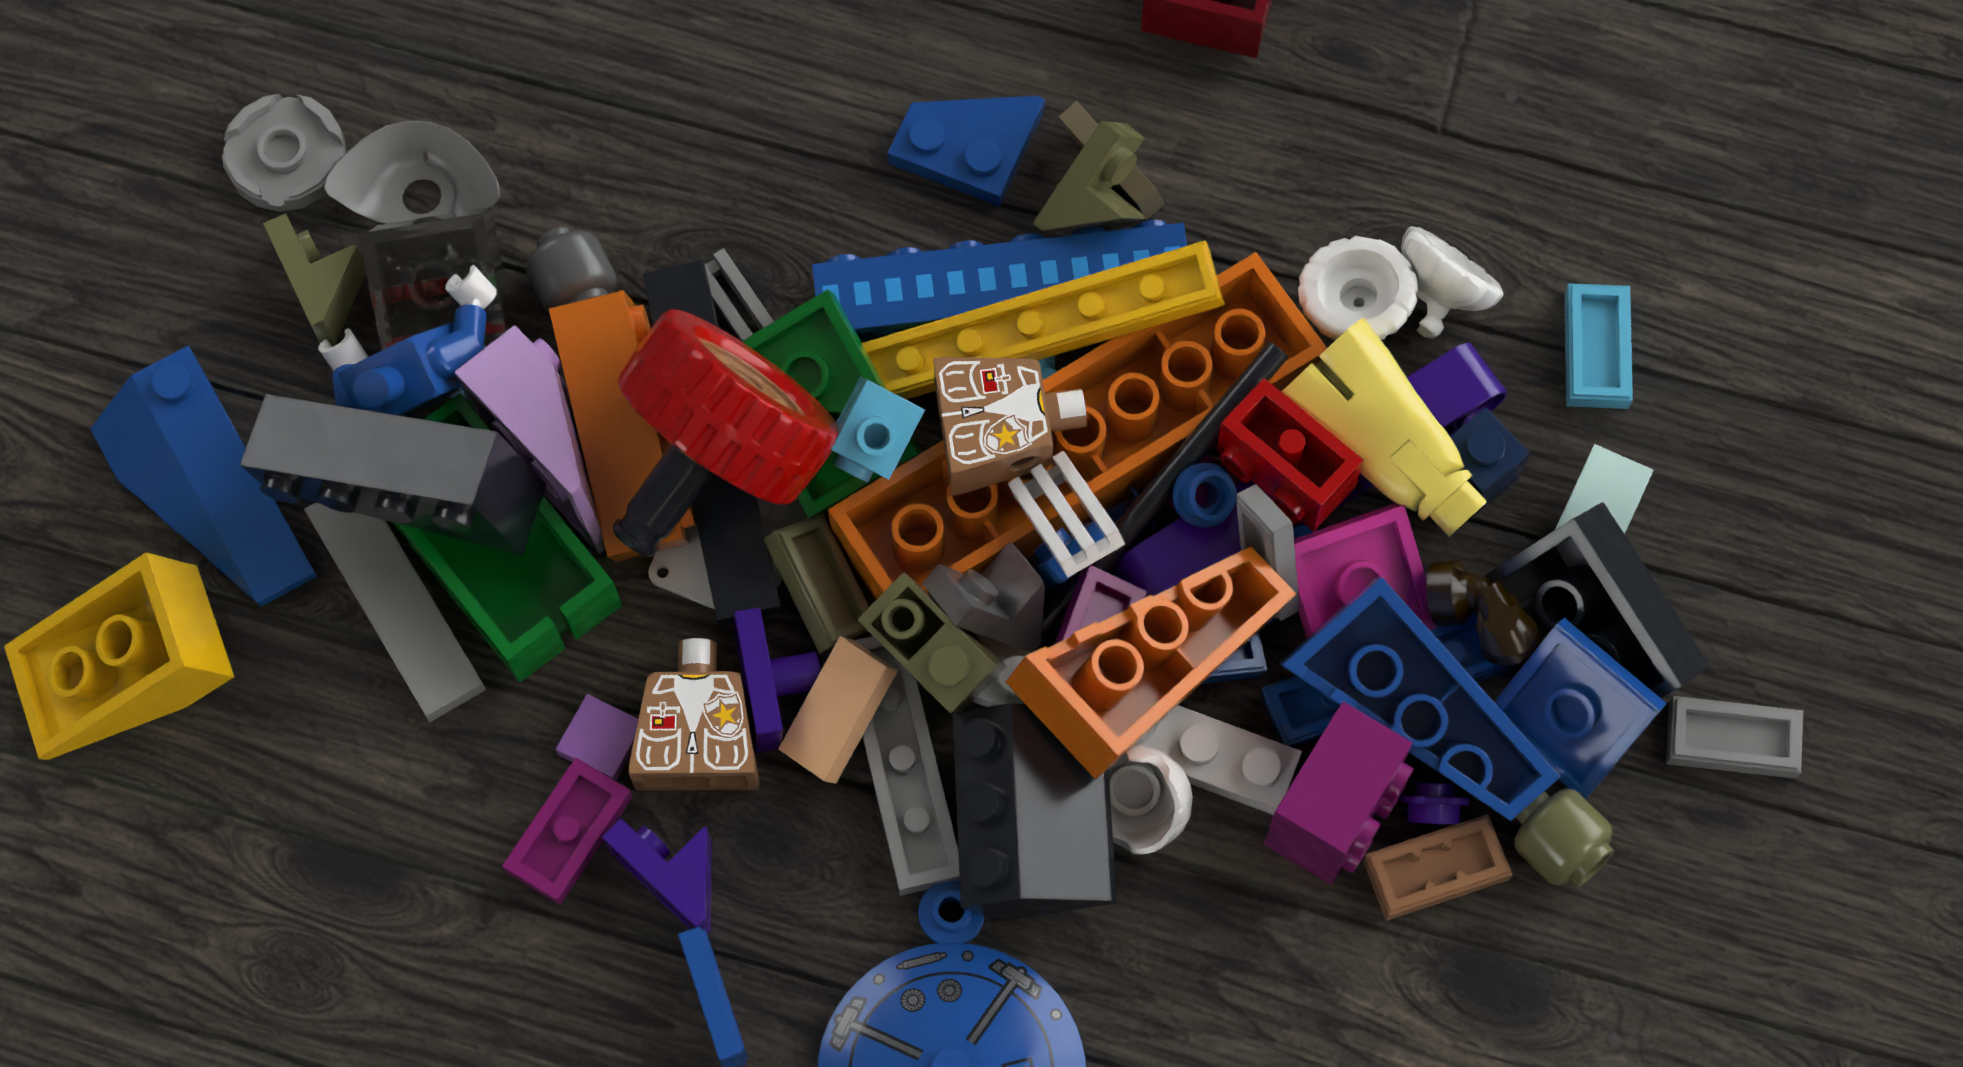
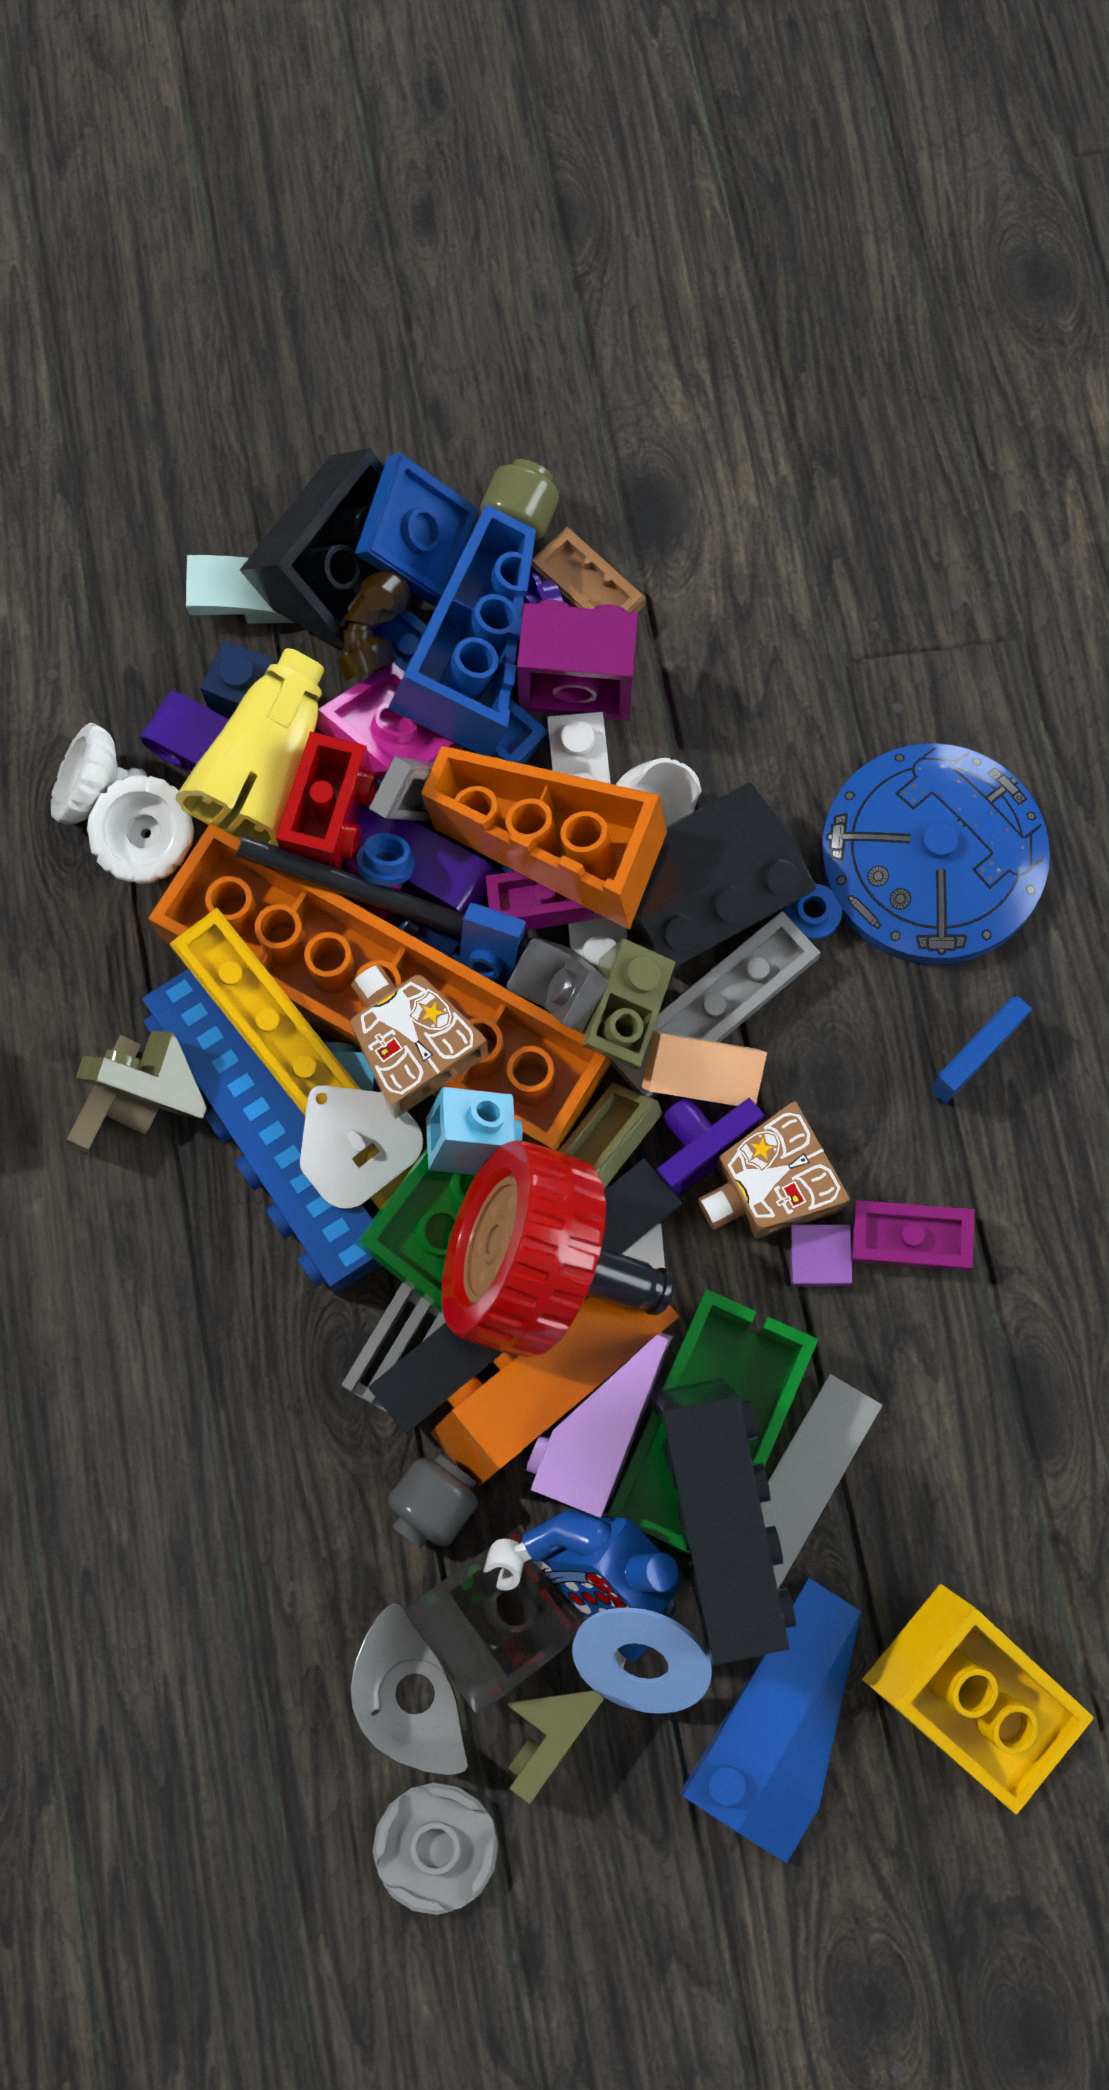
camera: 115 degrees left, 5 degrees up
dark purple slope [602,818,712,935] -> none
blue wing [887,96,1045,207] -> none
white tile [1008,451,1125,577] -> none
medium azure tile [1565,283,1633,409] -> none
light grey tile [1666,696,1803,779] -> none
none -> white piece [300,1085,423,1209]
none -> light blue gear [572,1607,712,1713]

